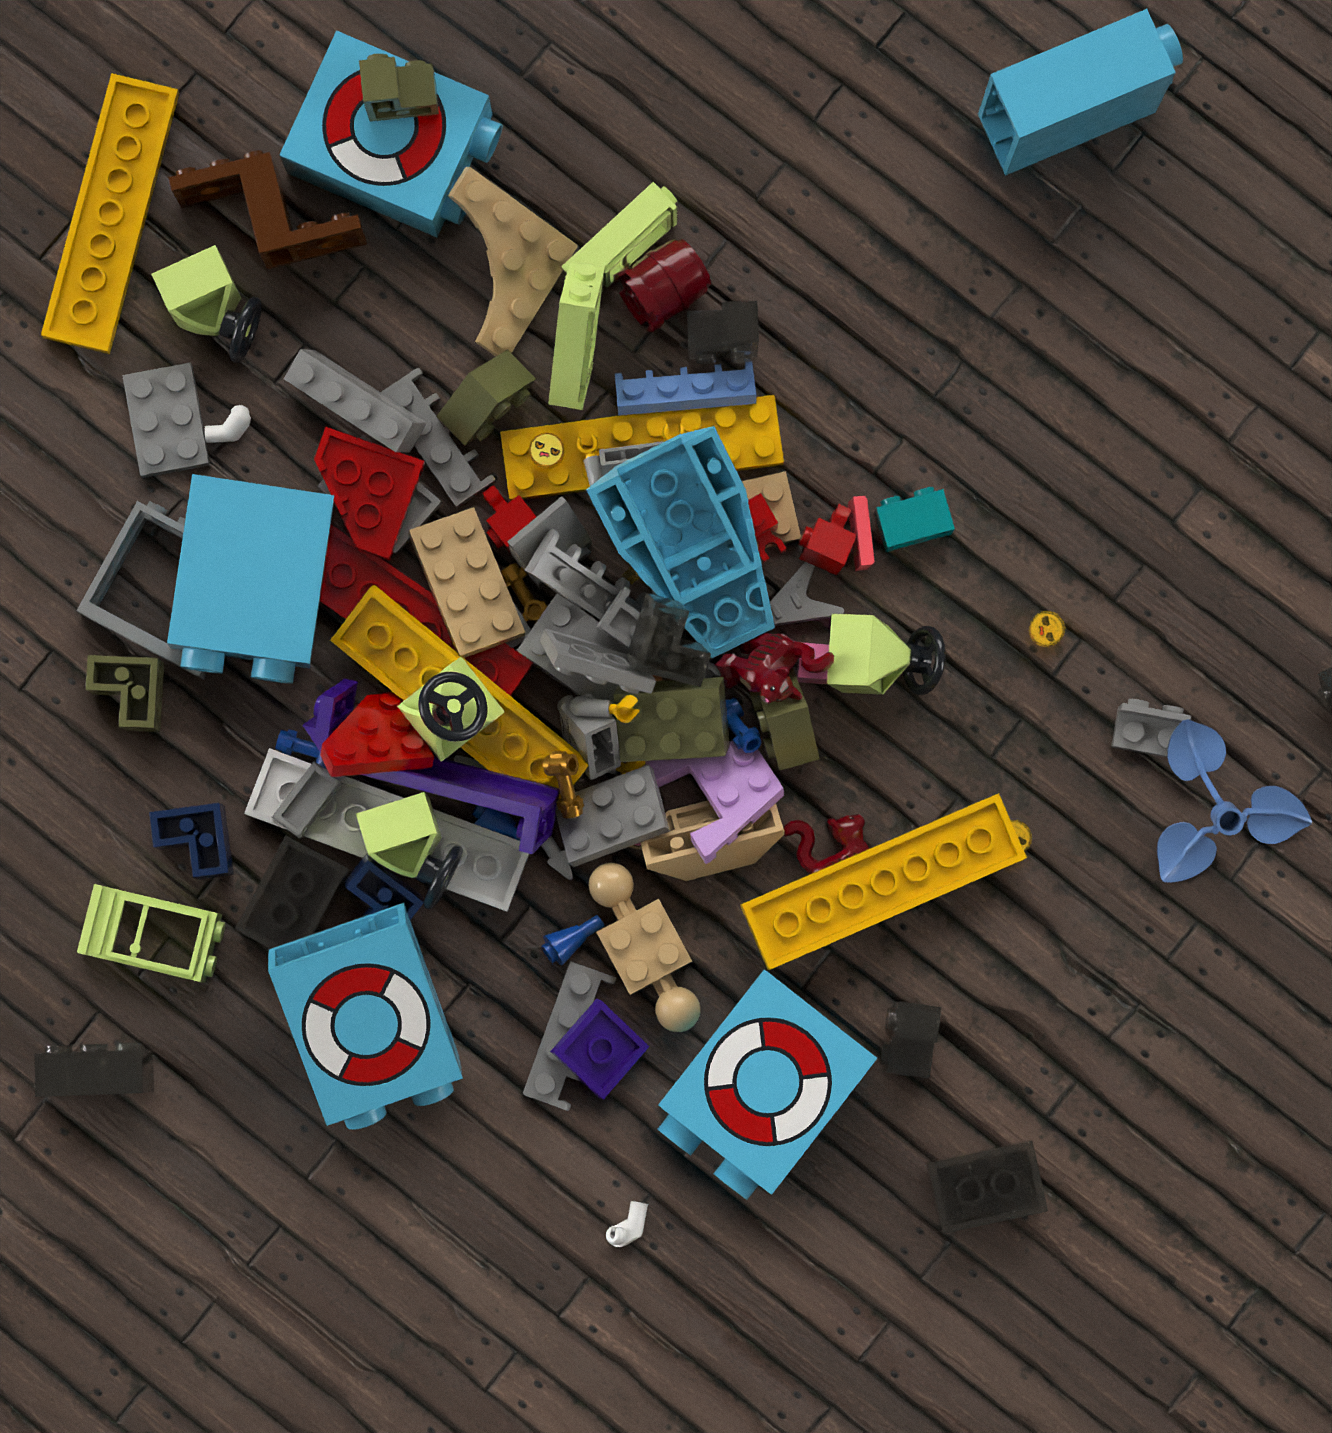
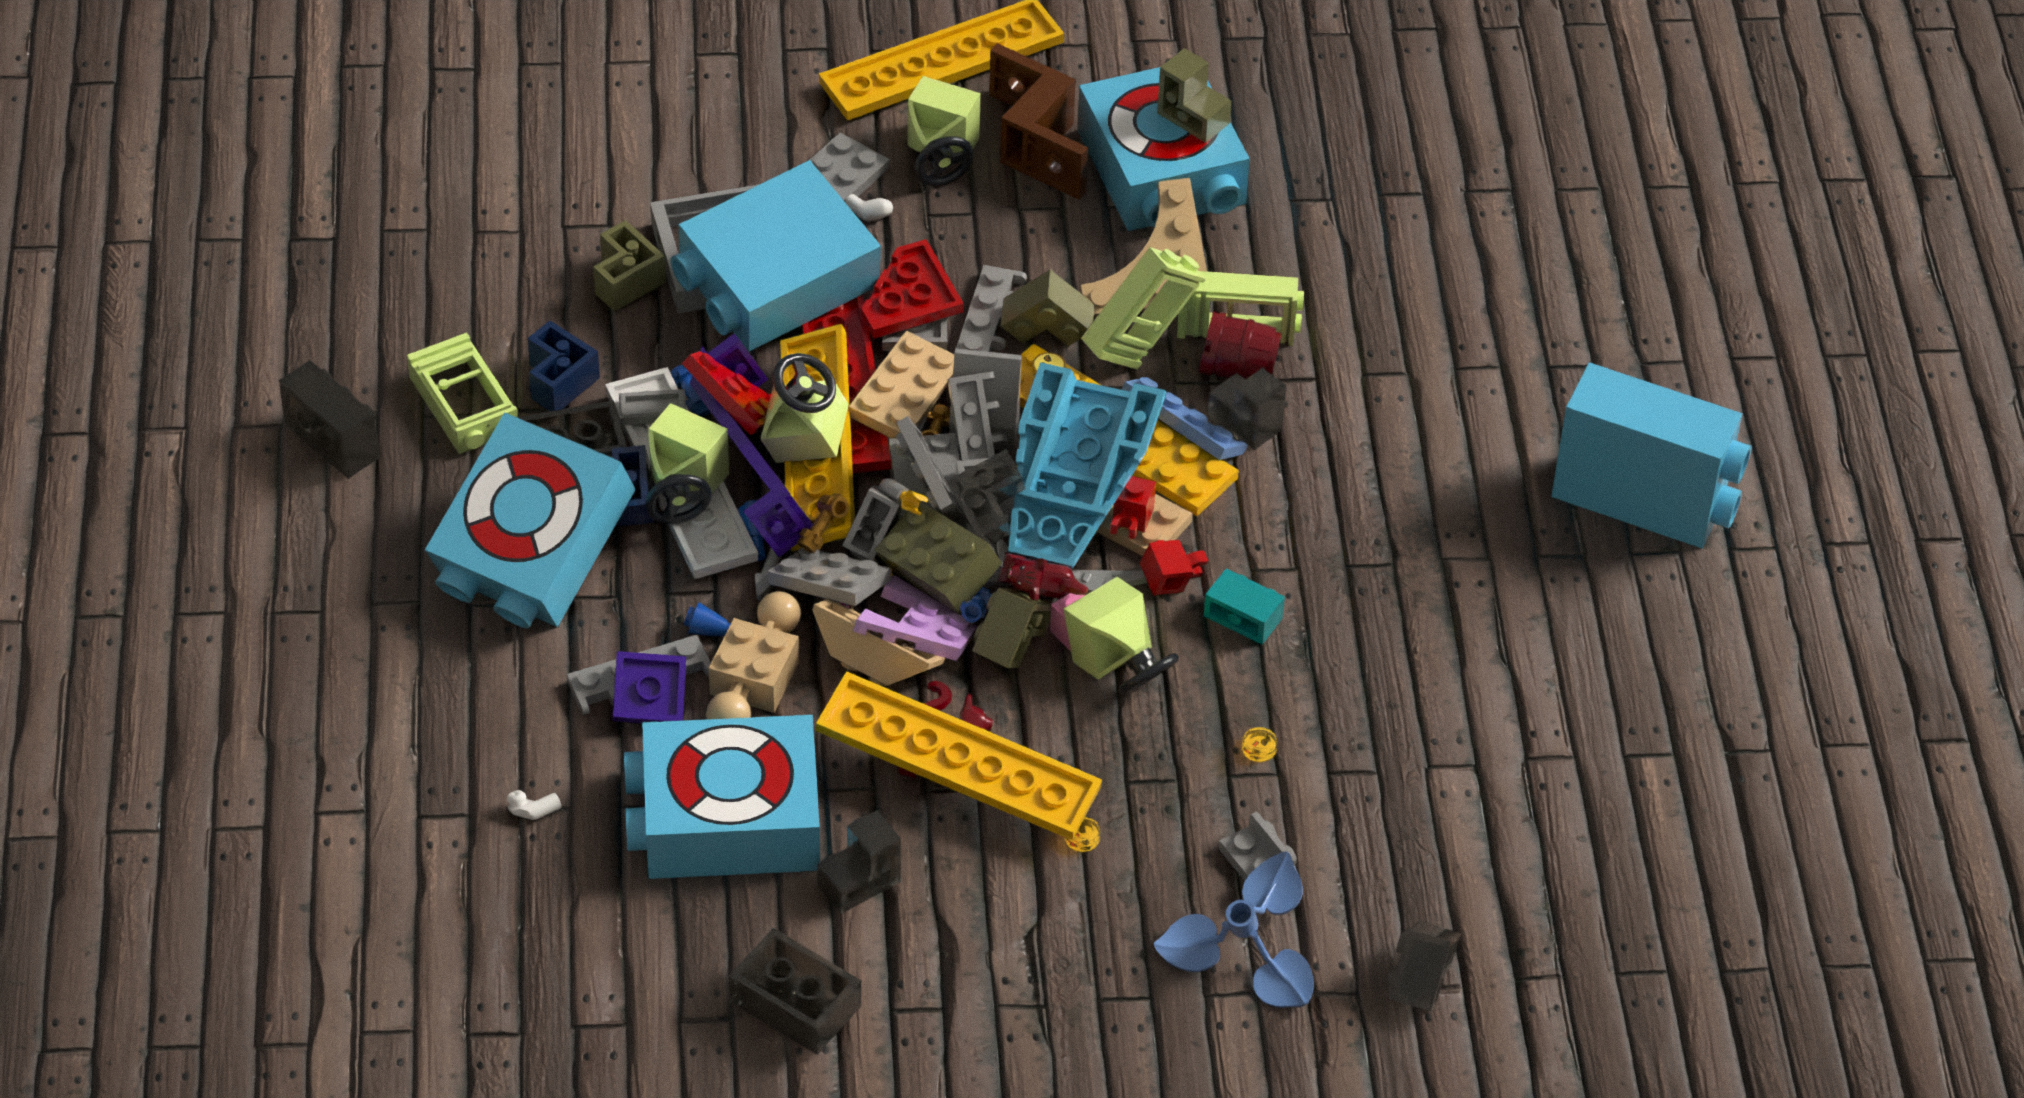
camera: 45 degrees right, 35 degrees down
light grey brick [284,349,427,452] -> none
coral tile [848,496,875,571] -> none

